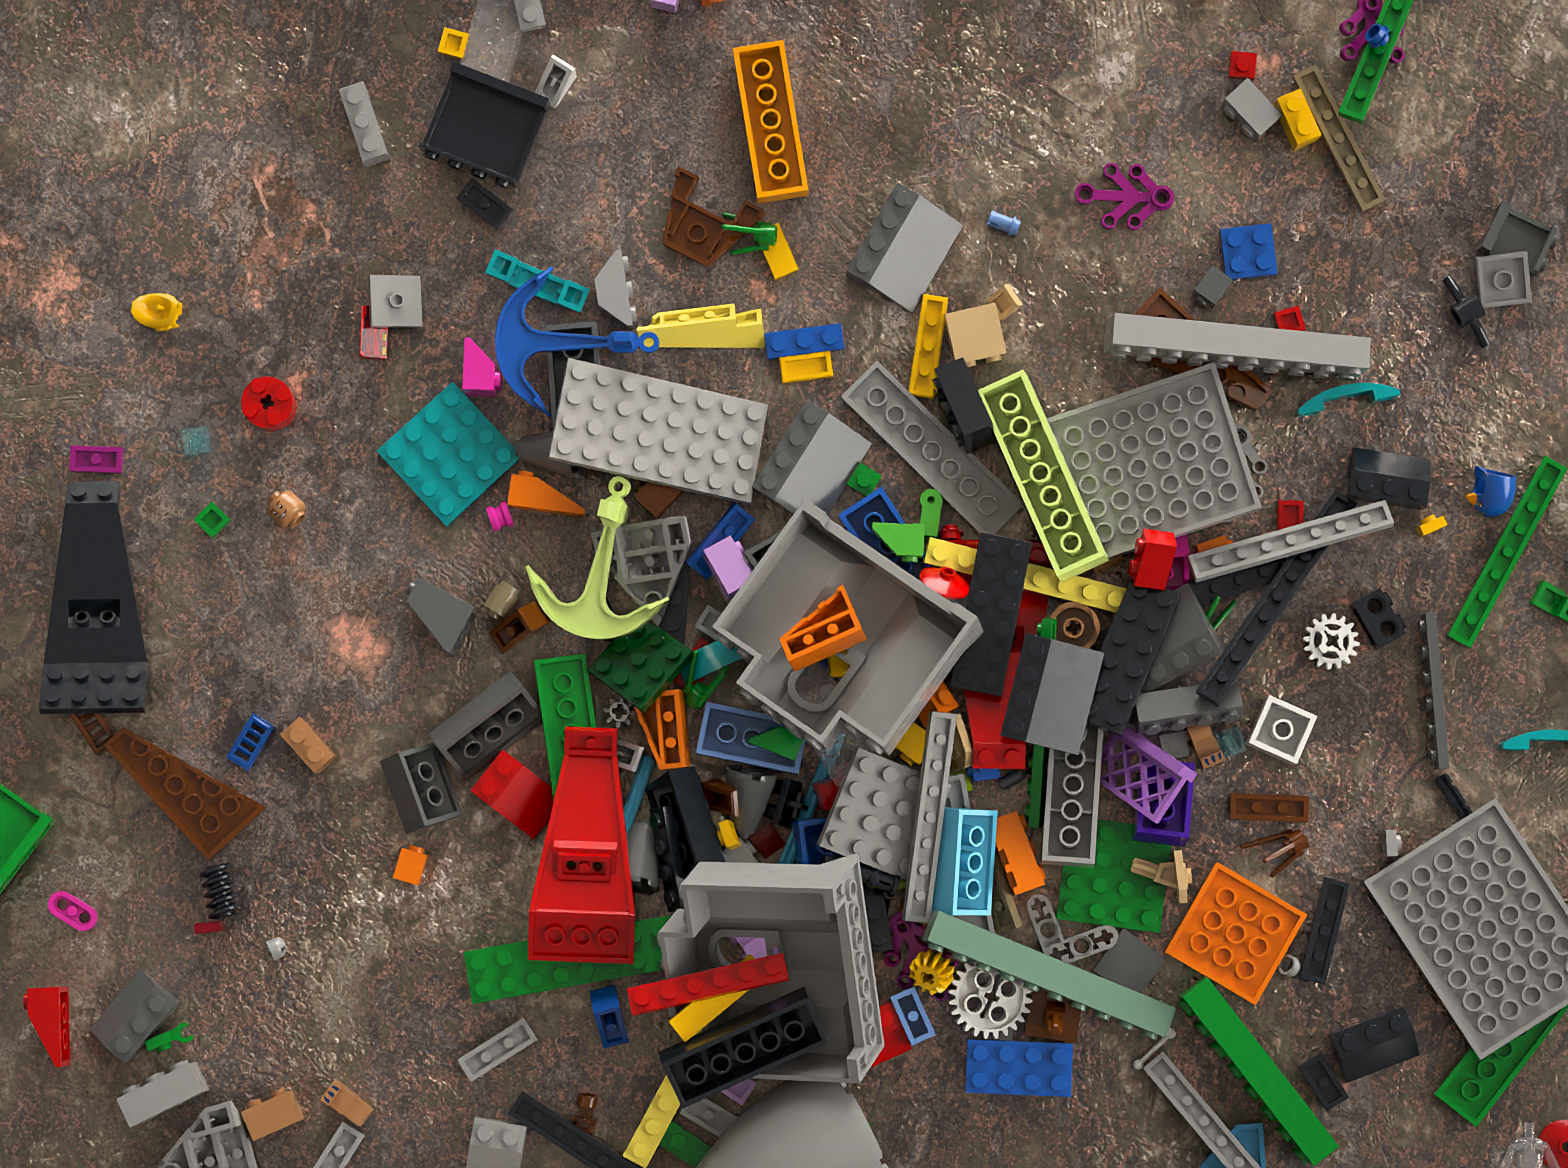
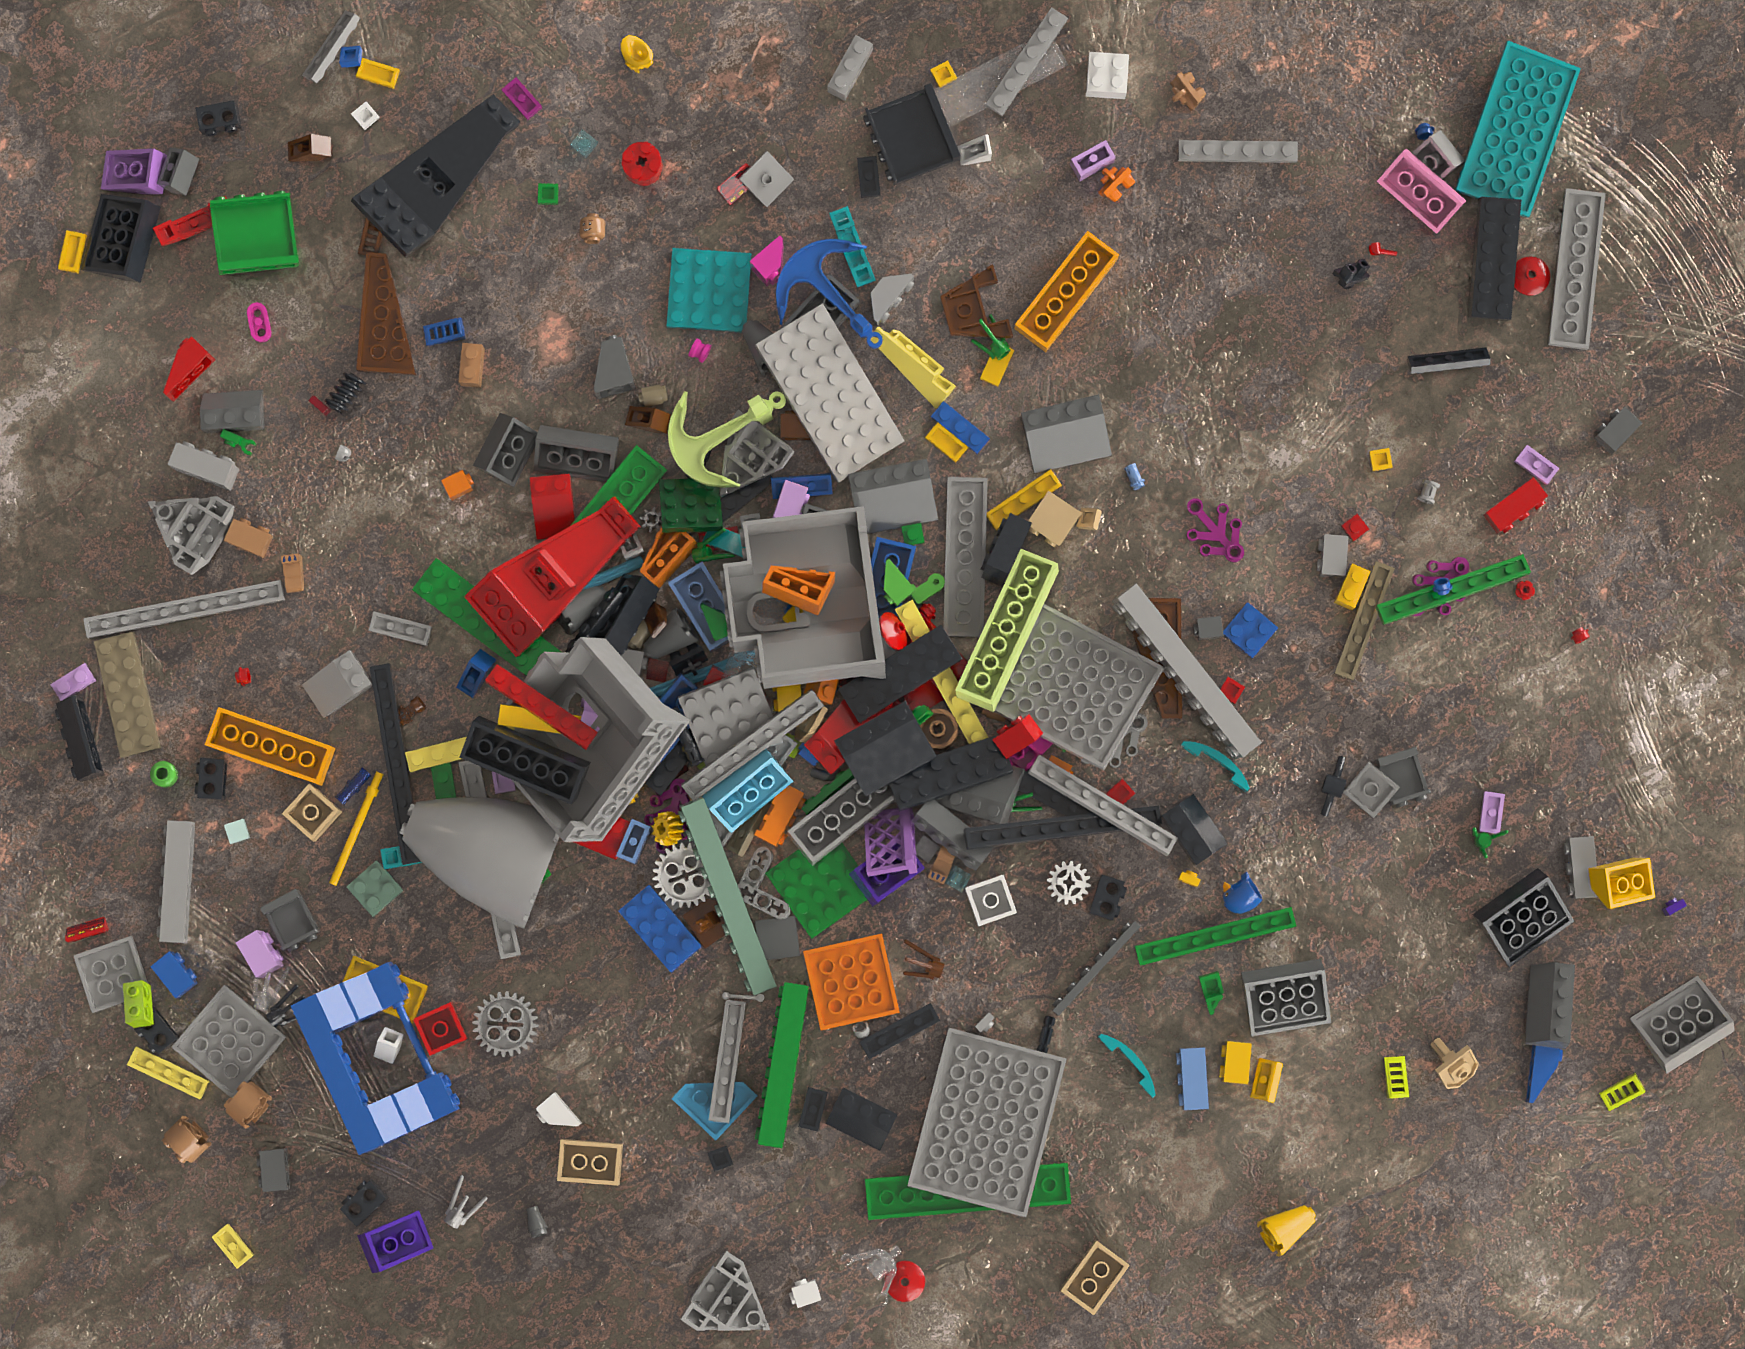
camera: 50 degrees right, 0 degrees up
orange slope [507,471,586,517] -> none
yellow plate [717,820,742,850] -> none
tan piece [1130,850,1192,904] -> none
reddish brown plate [1229,793,1309,823] -> none

